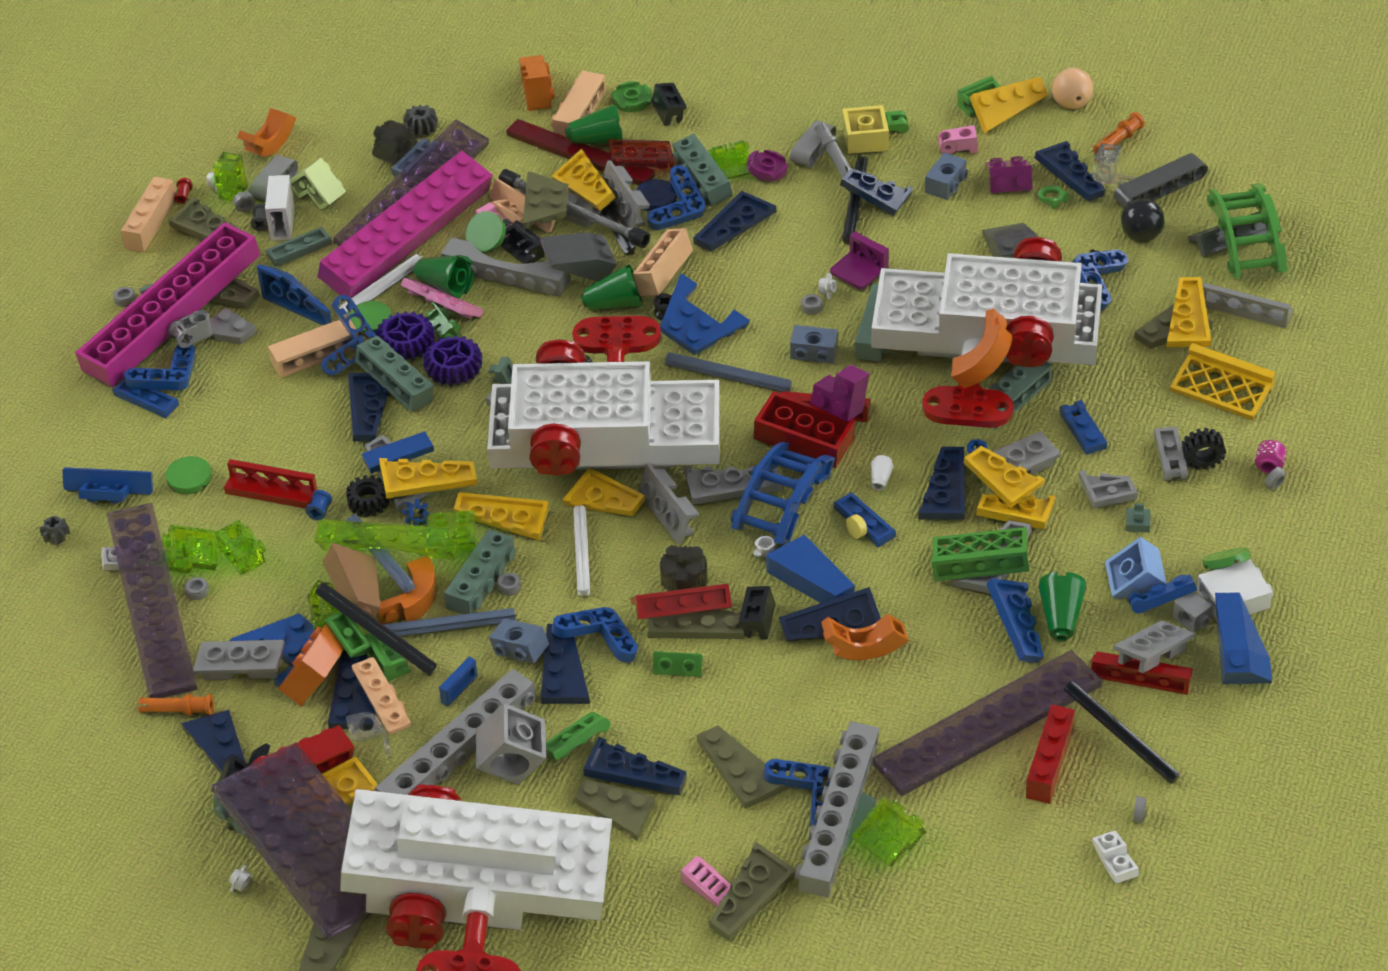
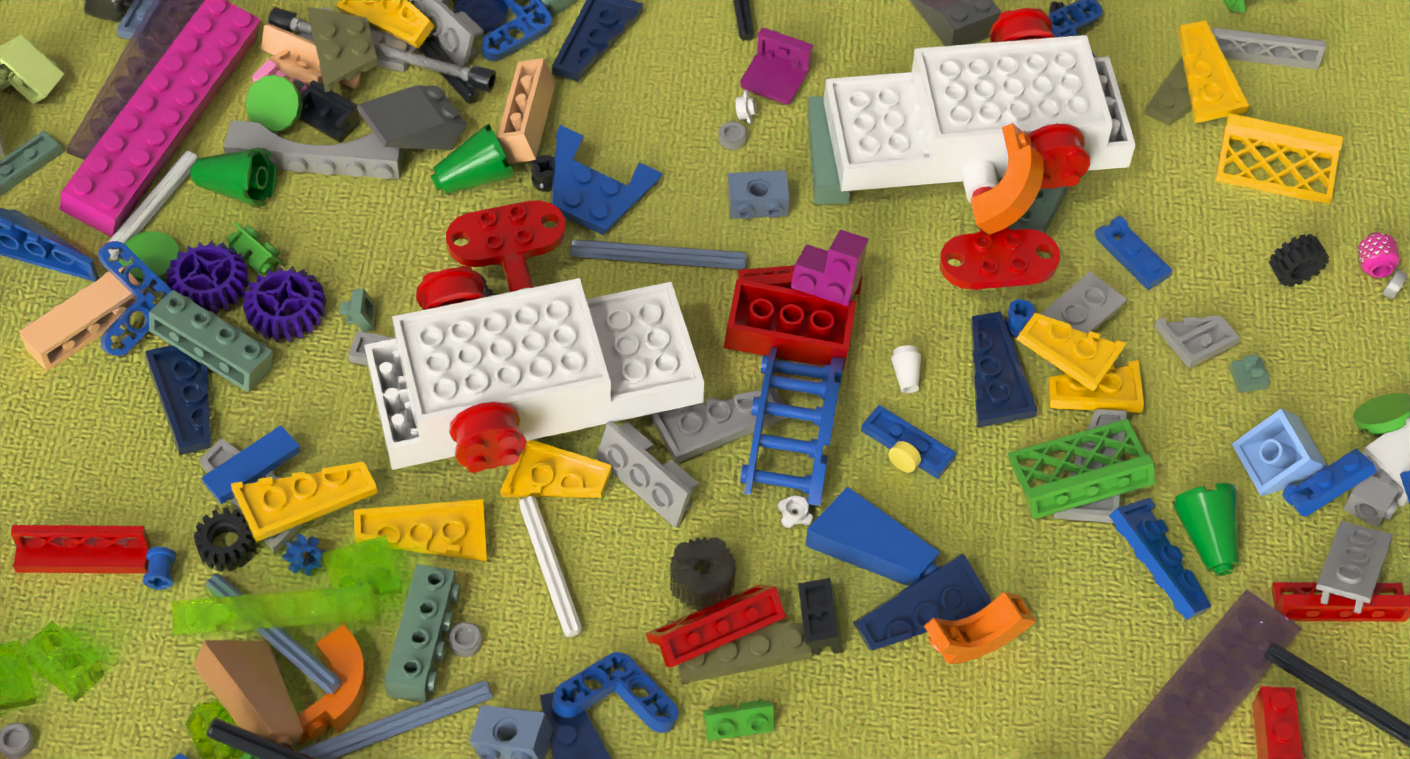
camera: 20 degrees left, 10 degrees up
bright pink wing [401,278,484,319] -> none
light grey plate [1154,427,1188,481] -> none

